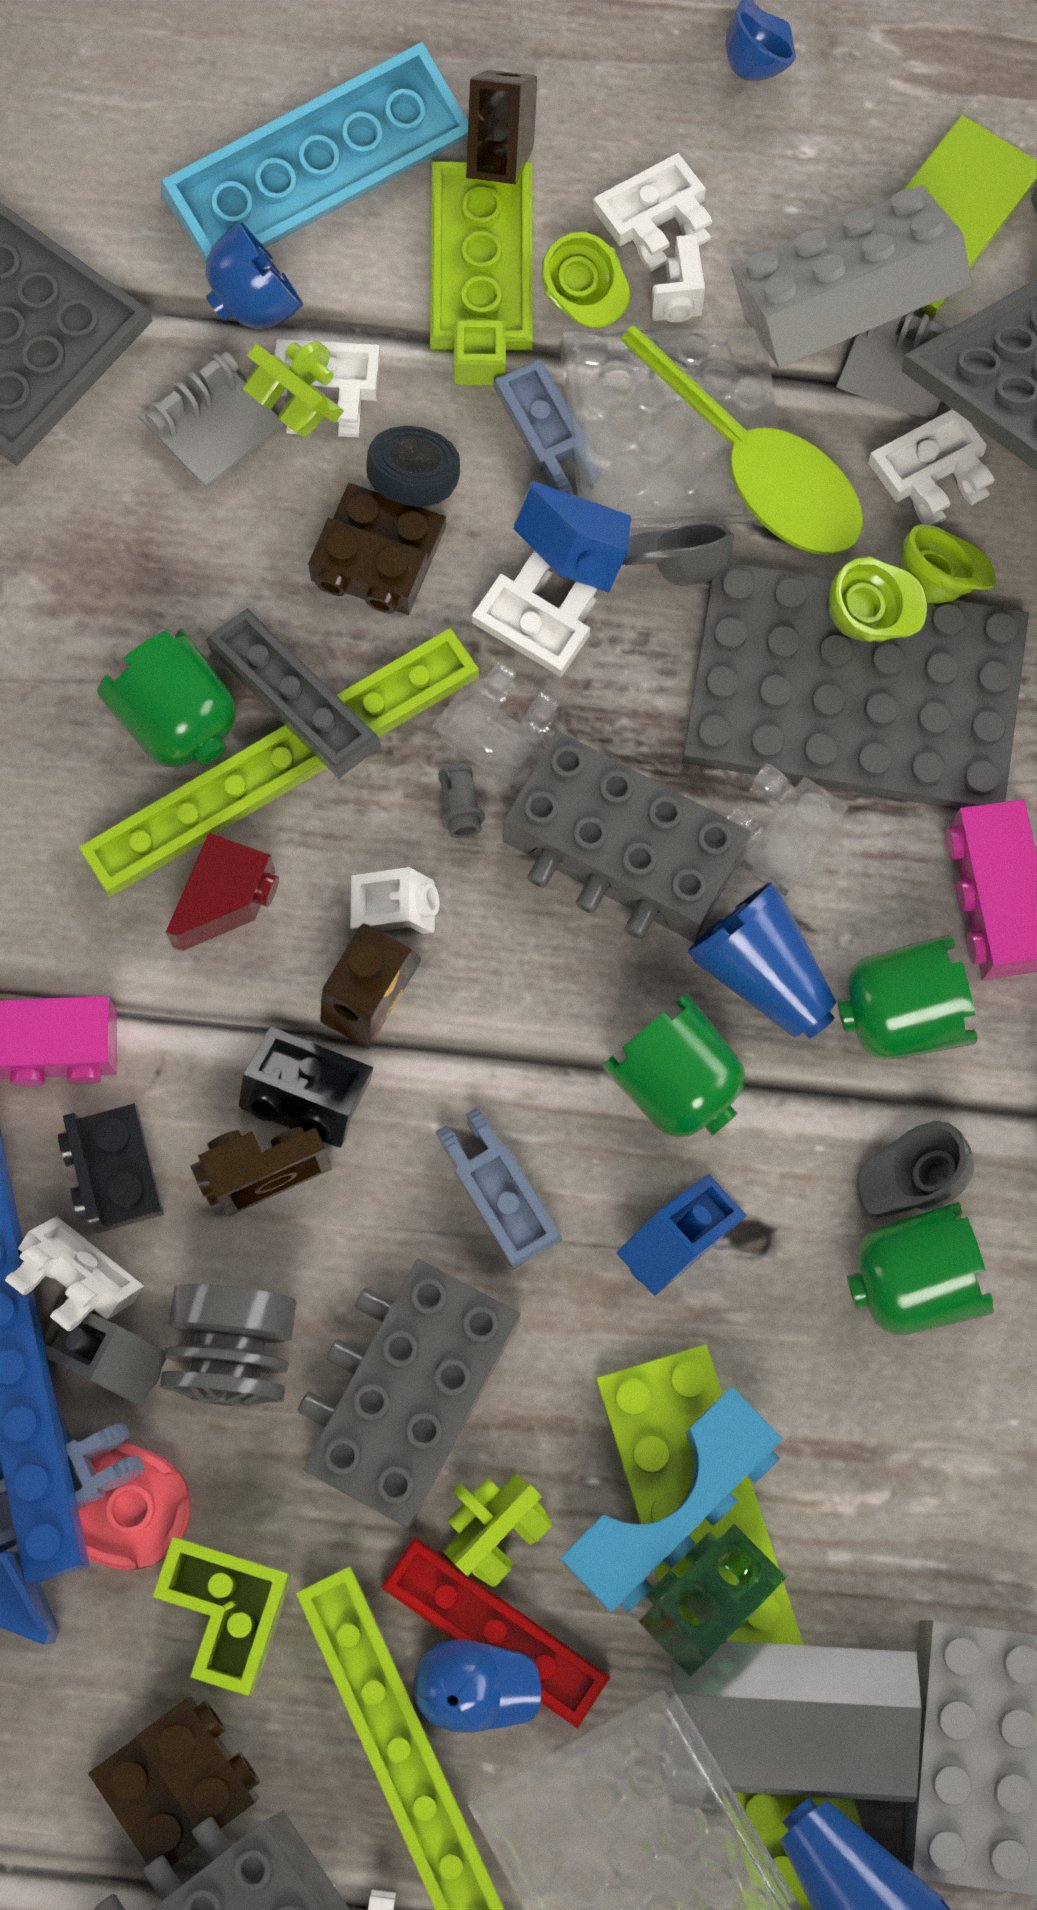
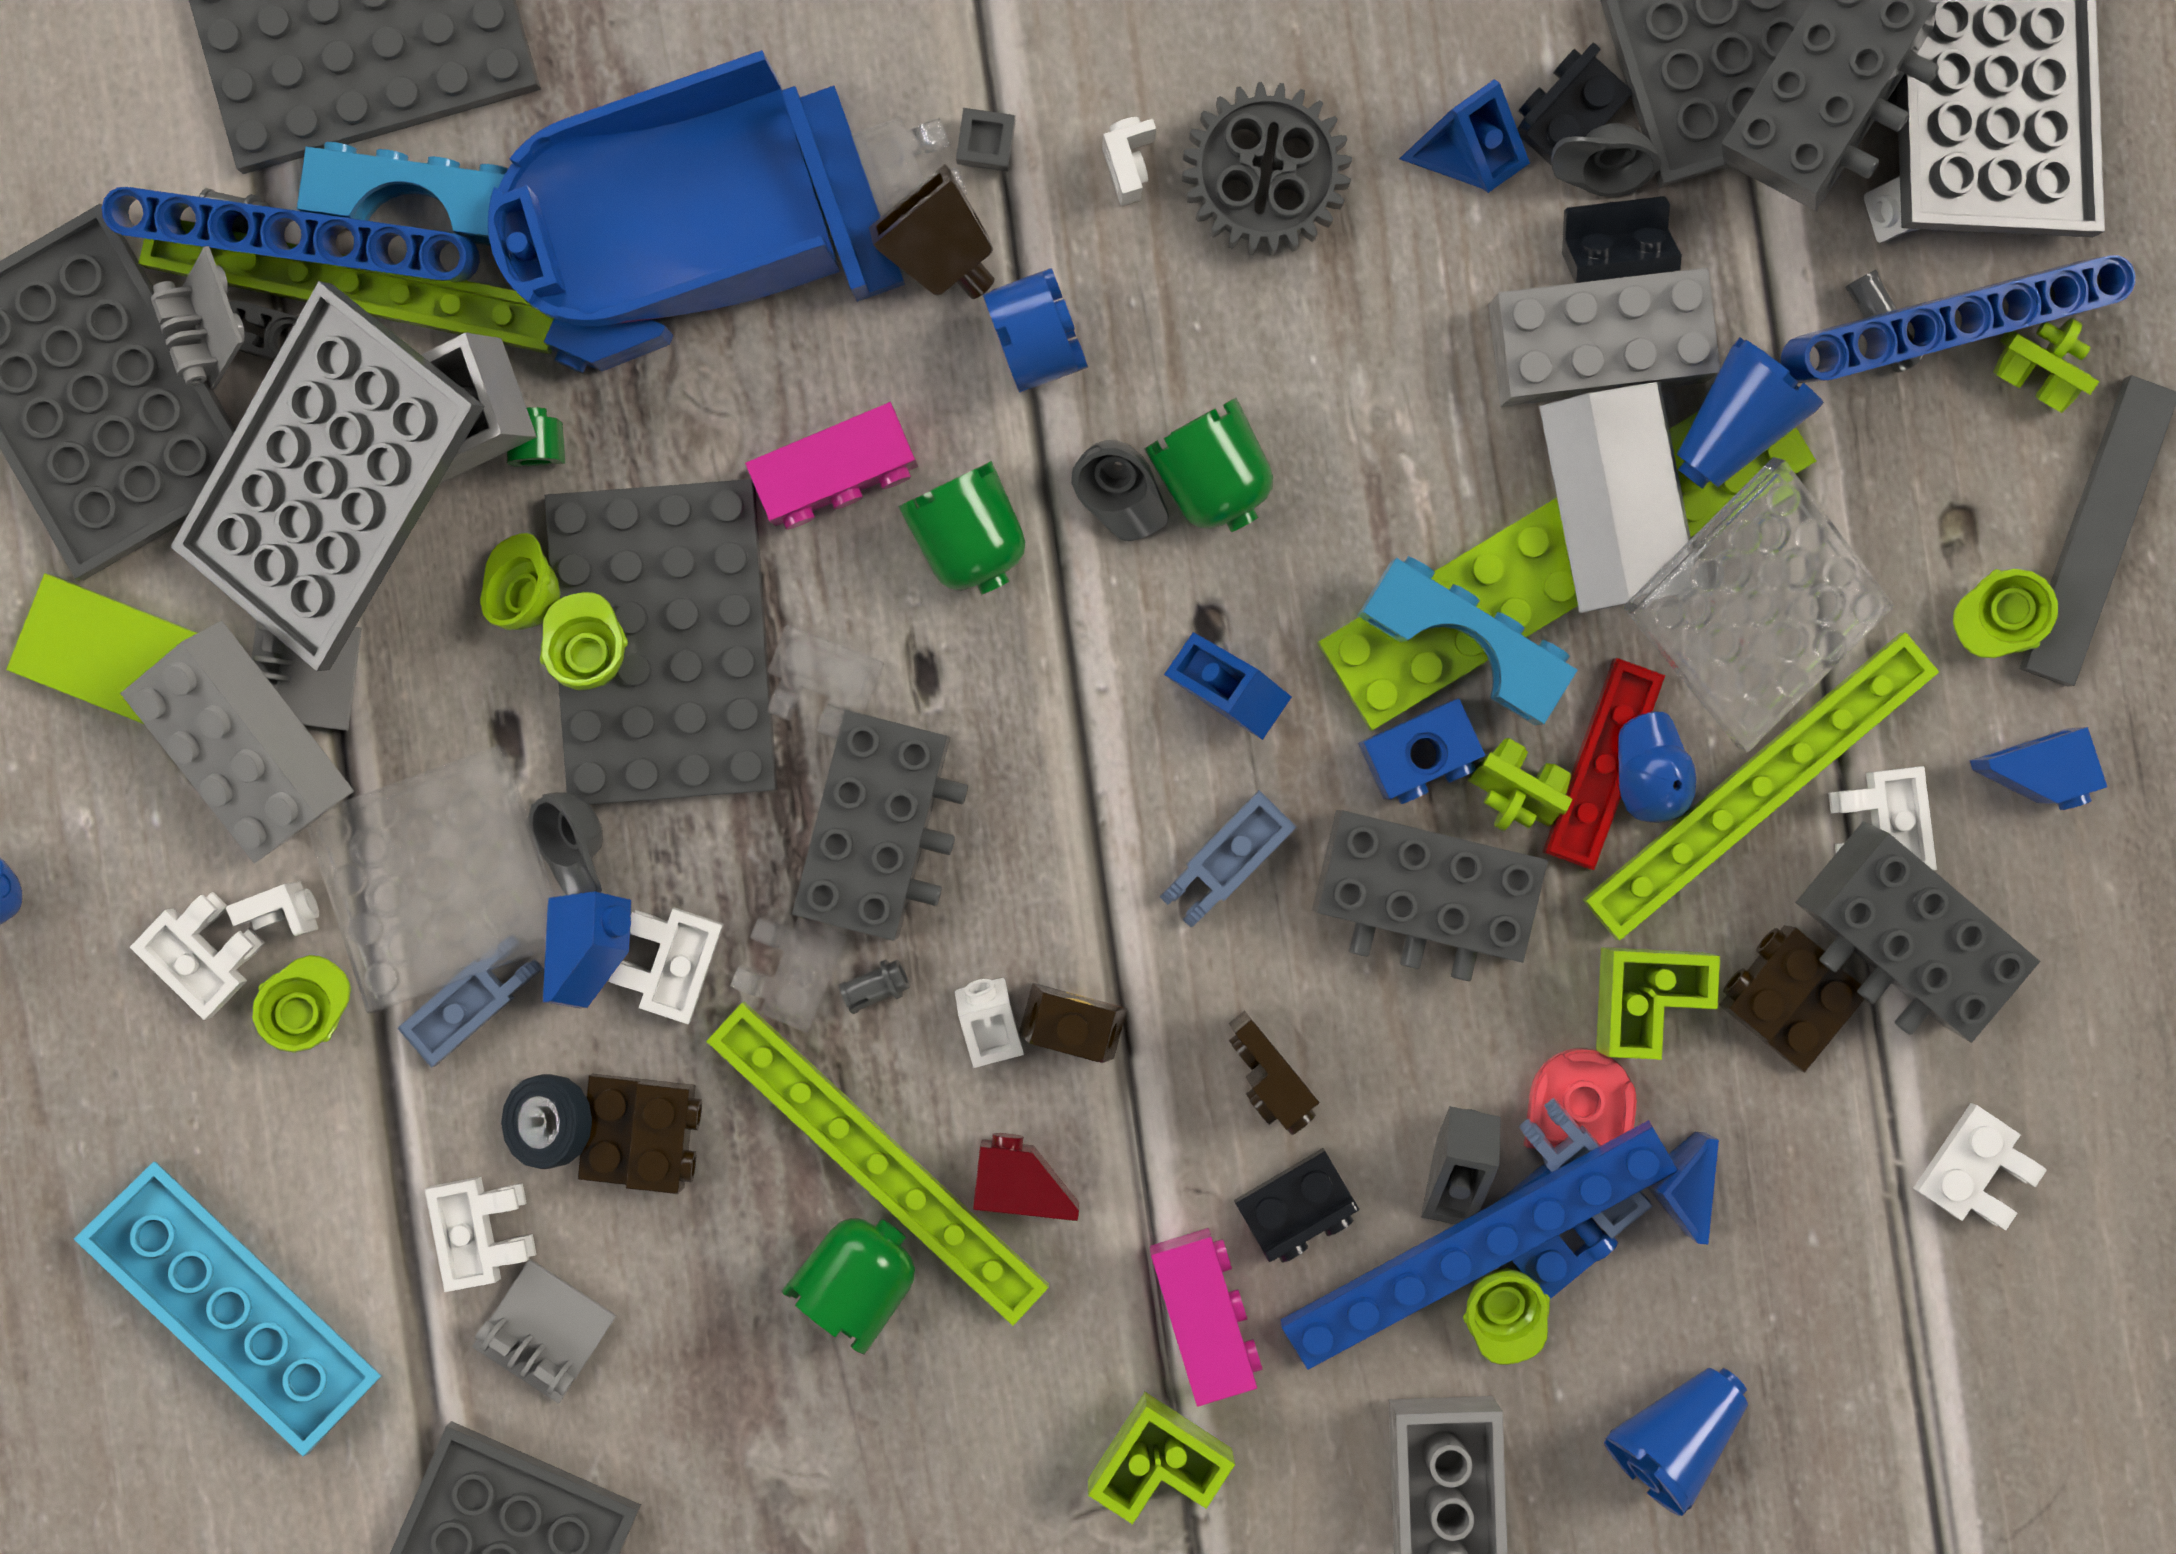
camera: 100 degrees left, 15 degrees up
white plate [5,1216,144,1332] -> none
dark grey wheel [160,1284,297,1407] -> none
blue cylinder [205,222,304,330] -> none
dark grey tile [206,608,381,779] -> none
black bracket [239,1026,374,1148] -> none
lime hips [243,341,344,438] -> none
lime tile [430,161,533,350] -> none
lime slope [454,320,506,385] -> none
dark brown torso [466,70,537,184] -> none
green cylinder [601,993,746,1138] -> none
lime piece [620,325,863,555] -> none
clear green brick [639,1524,787,1677] -> none
blue cone [688,882,836,1039] -> none
white plate [868,409,994,526] -> none
none -> blue brick [1358,698,1486,805]

